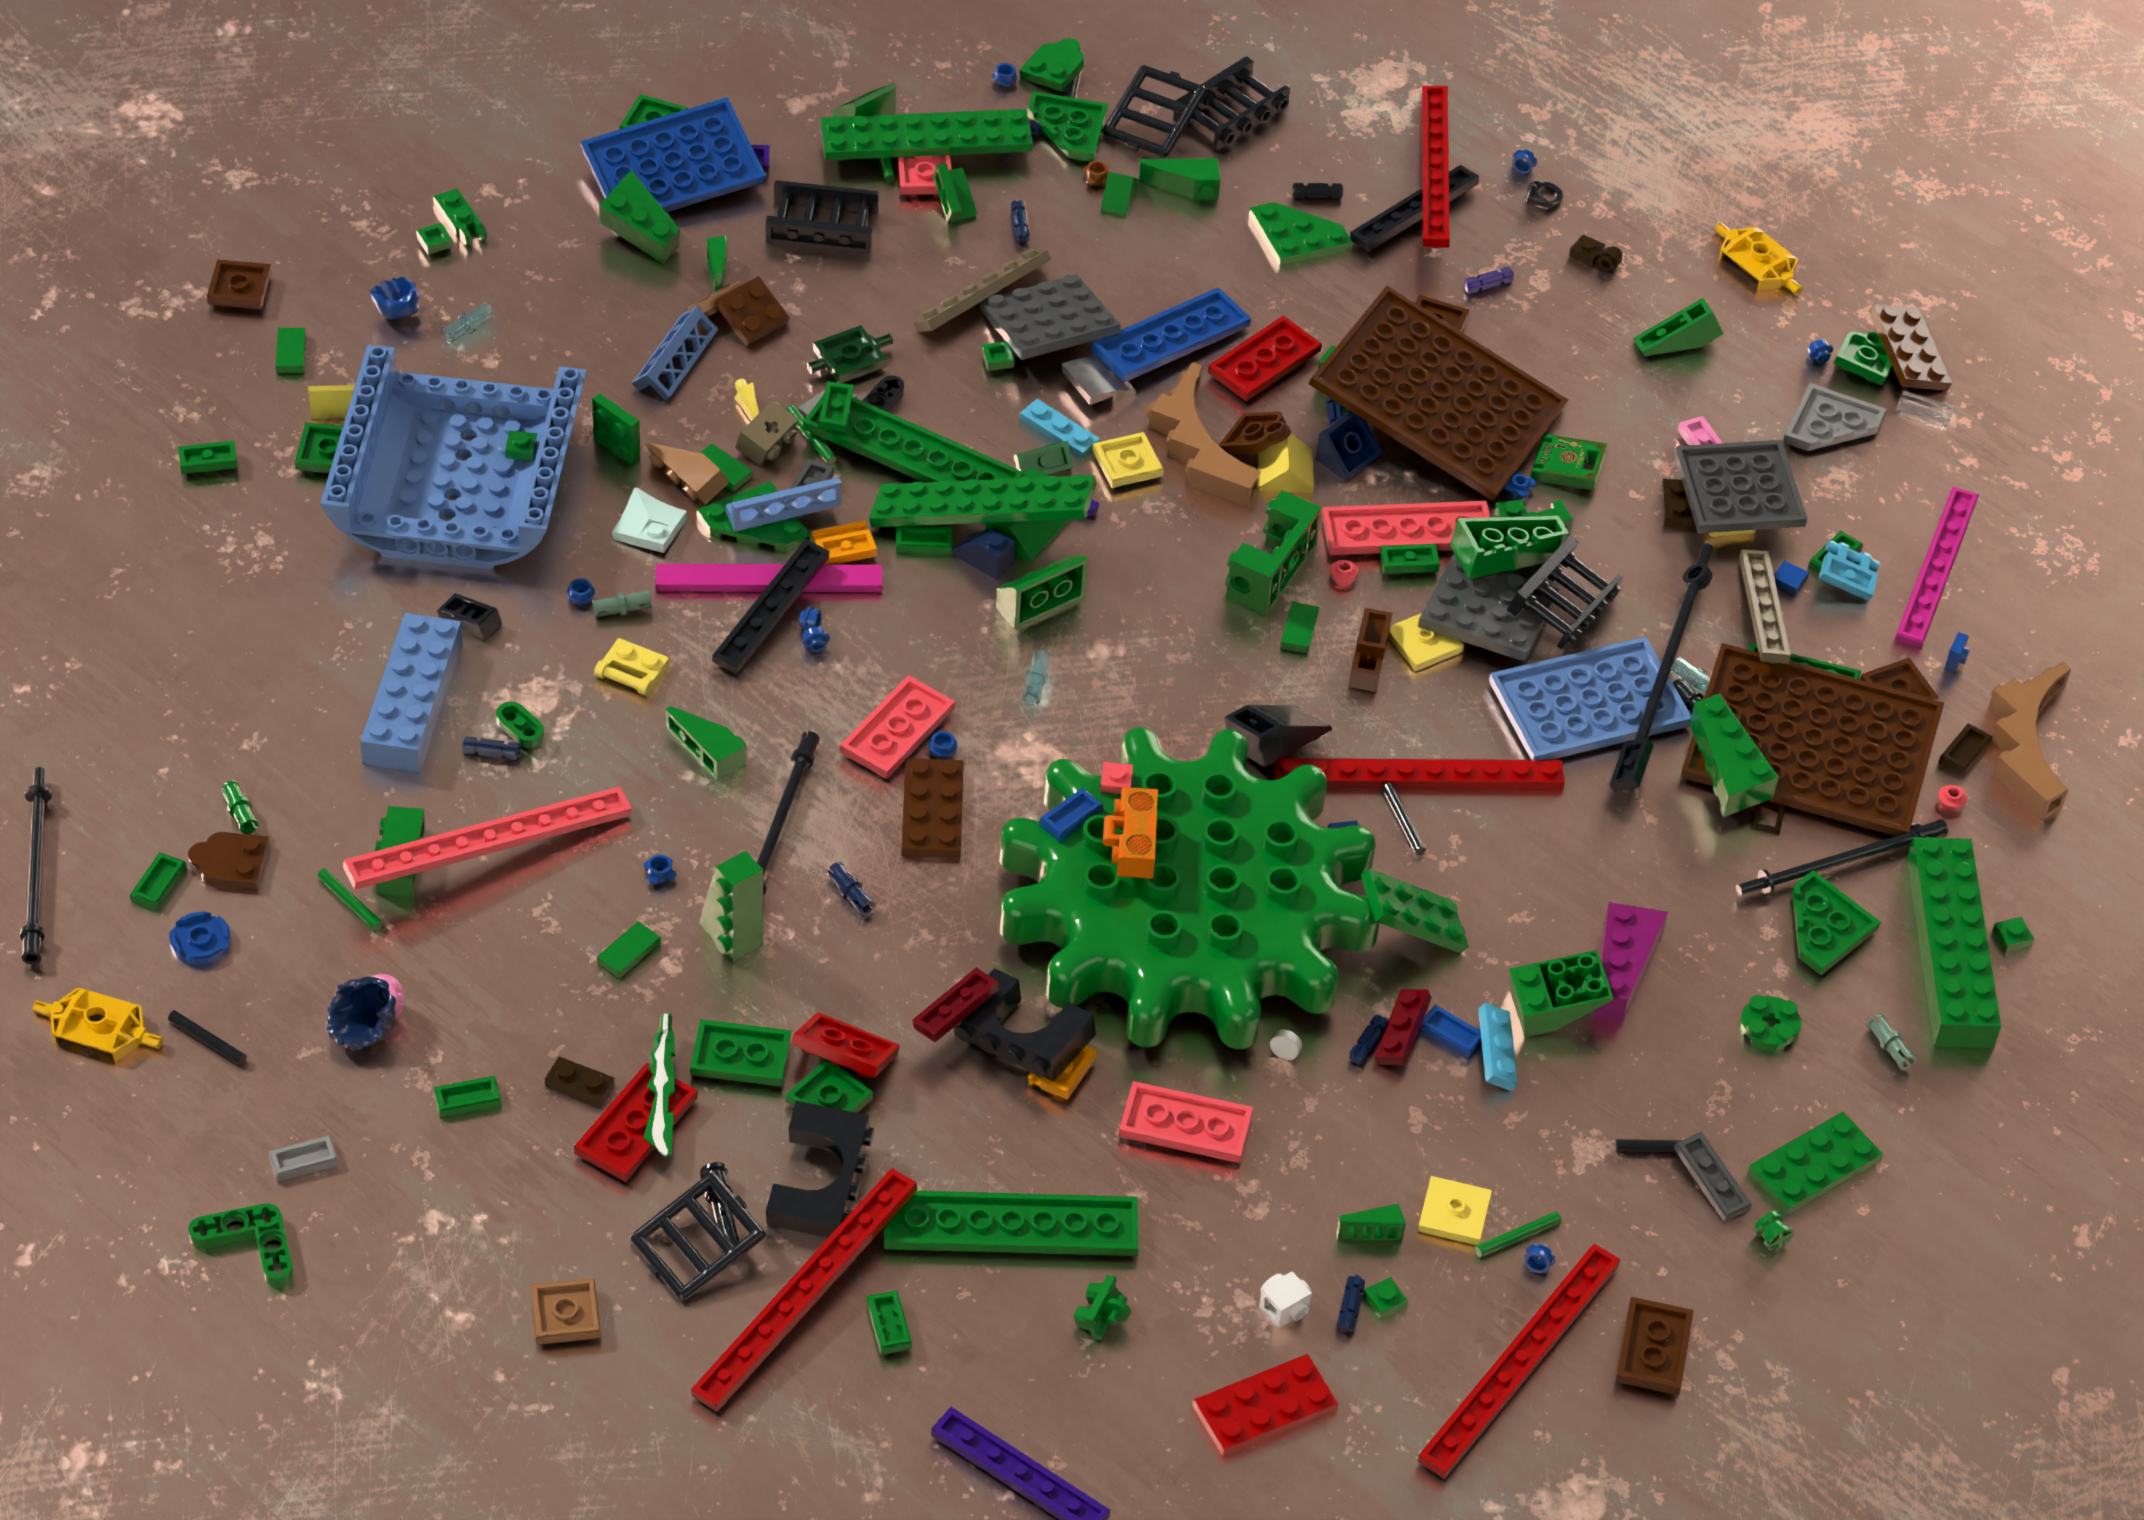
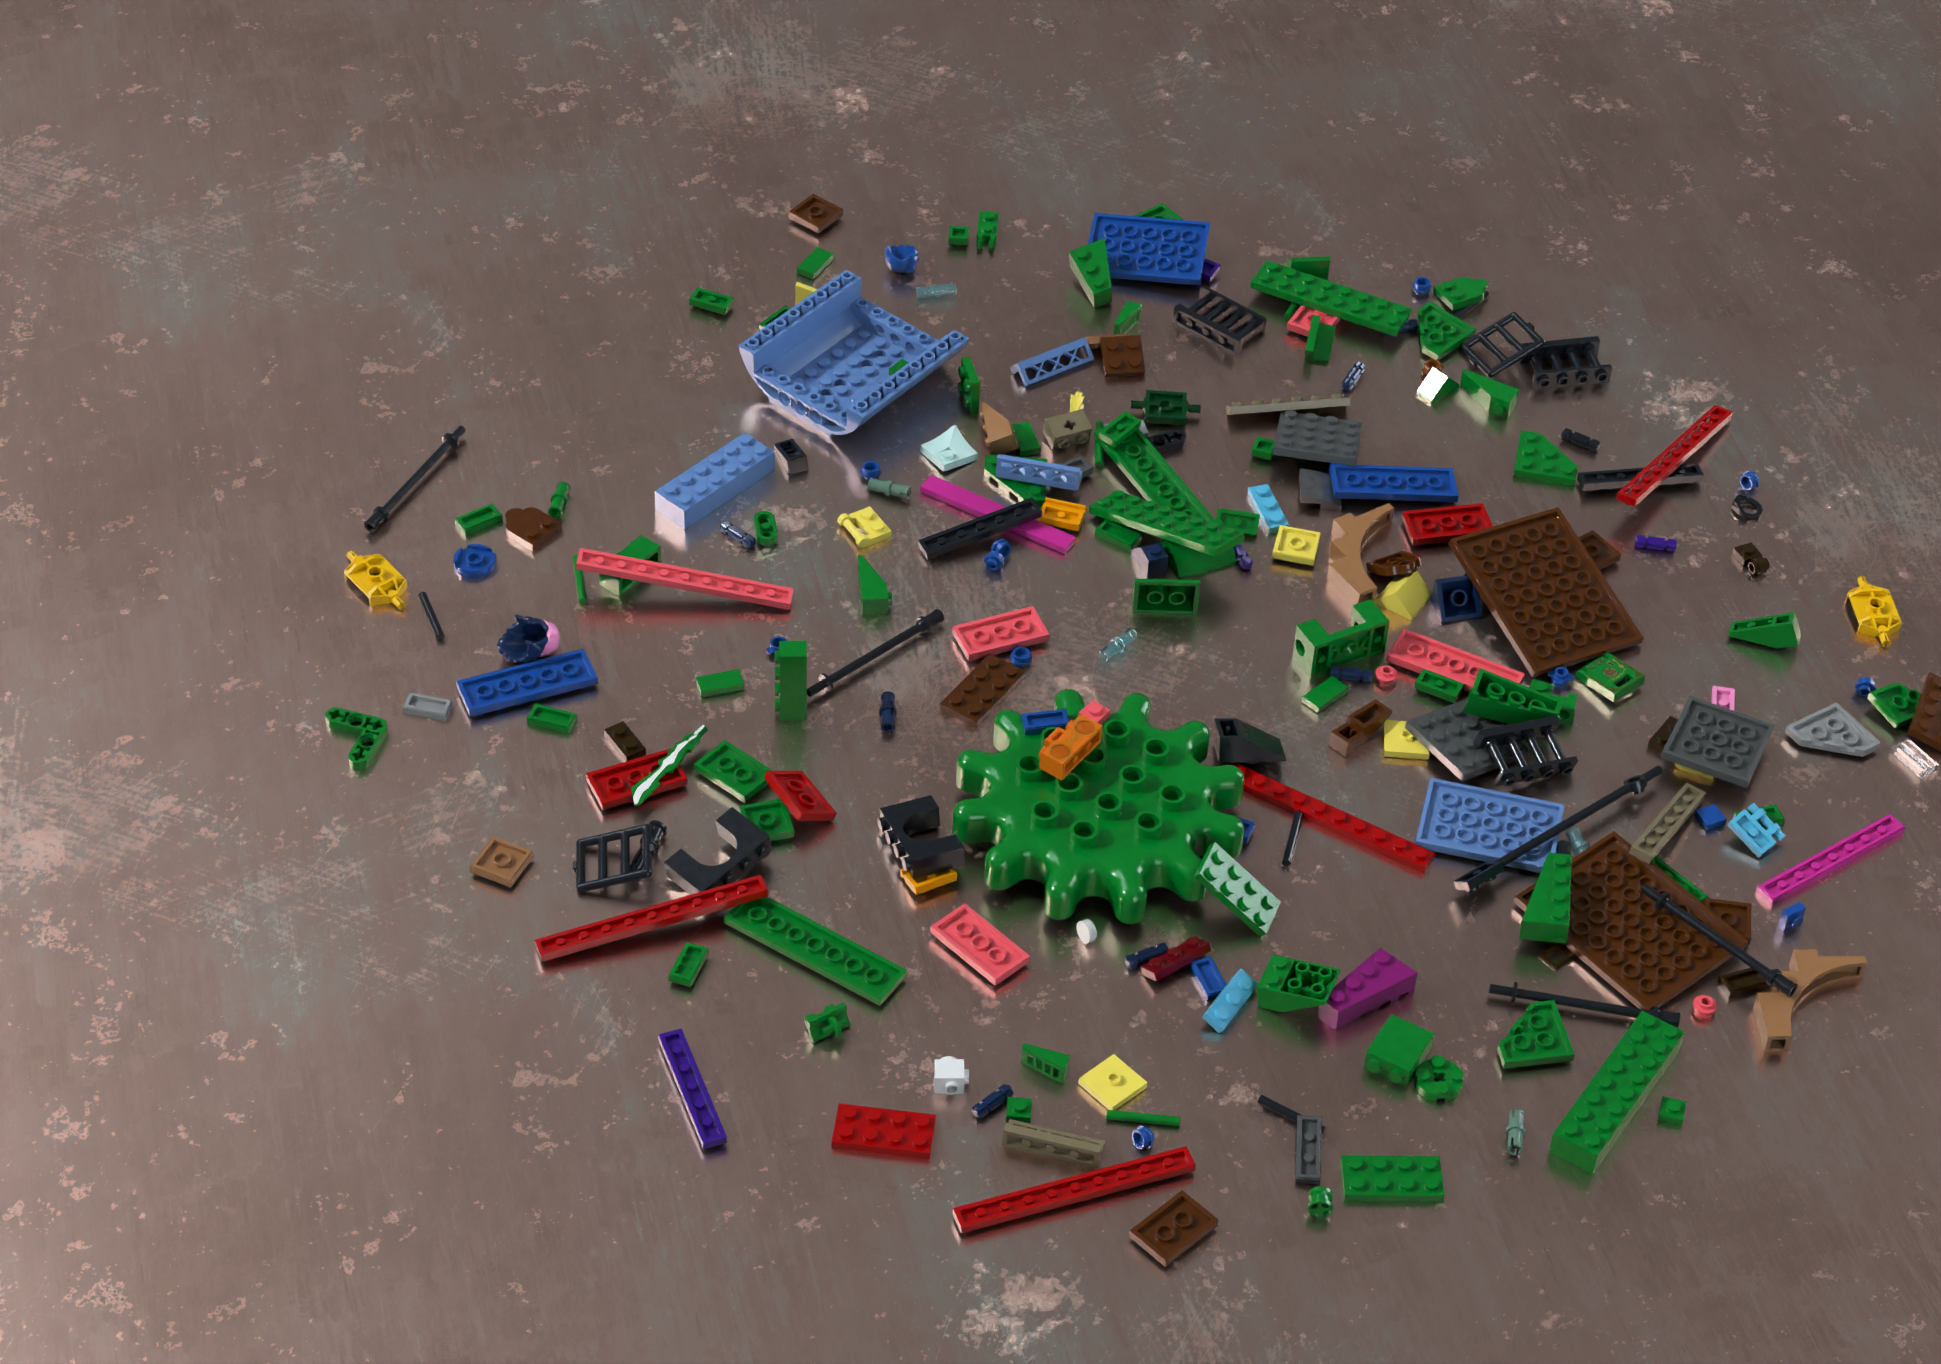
camera: 35 degrees right, 5 degrees down
dark red plate [912,967,999,1042] -> none
none -> blue plate [456,649,598,717]
none -> dark tan fence [1002,1119,1105,1168]
none -> dark blue axle [1329,665,1373,683]
none -> green brick [1364,1014,1435,1087]
none -> black bar [1641,884,1798,997]

